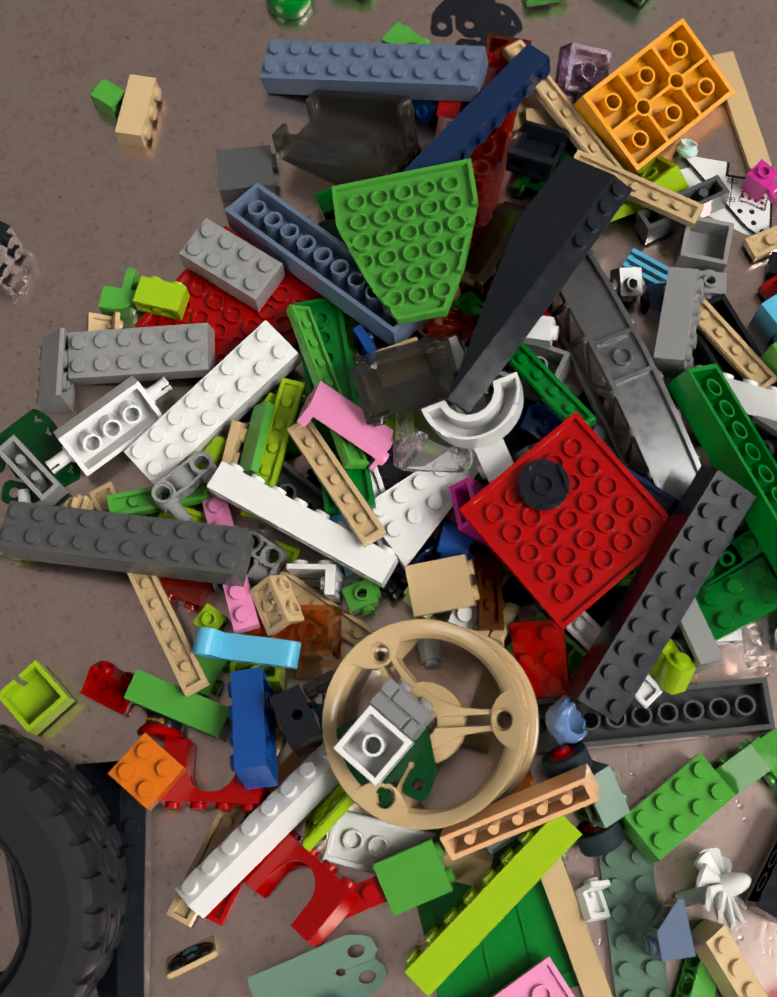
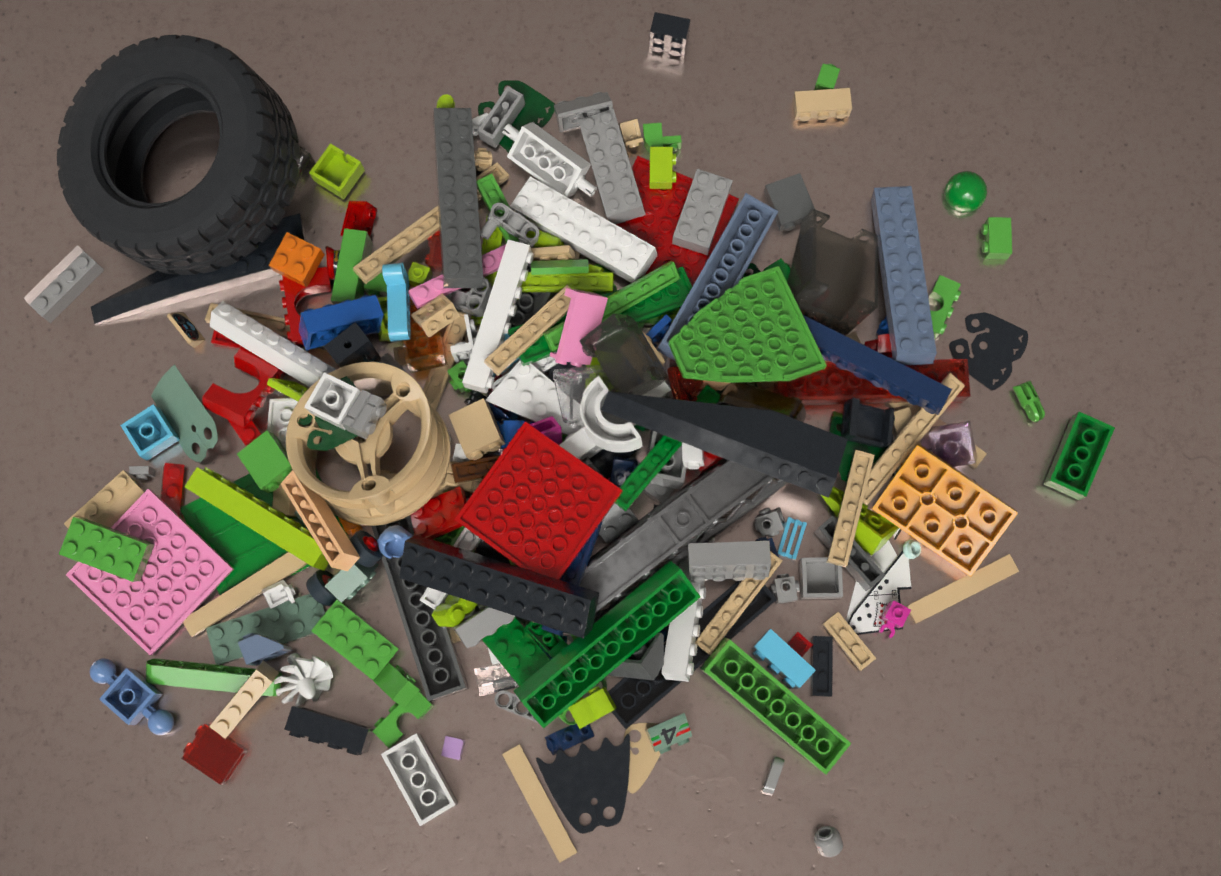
camera: 75 degrees right, 5 degrees up
black tile [517,459,570,512] -> none

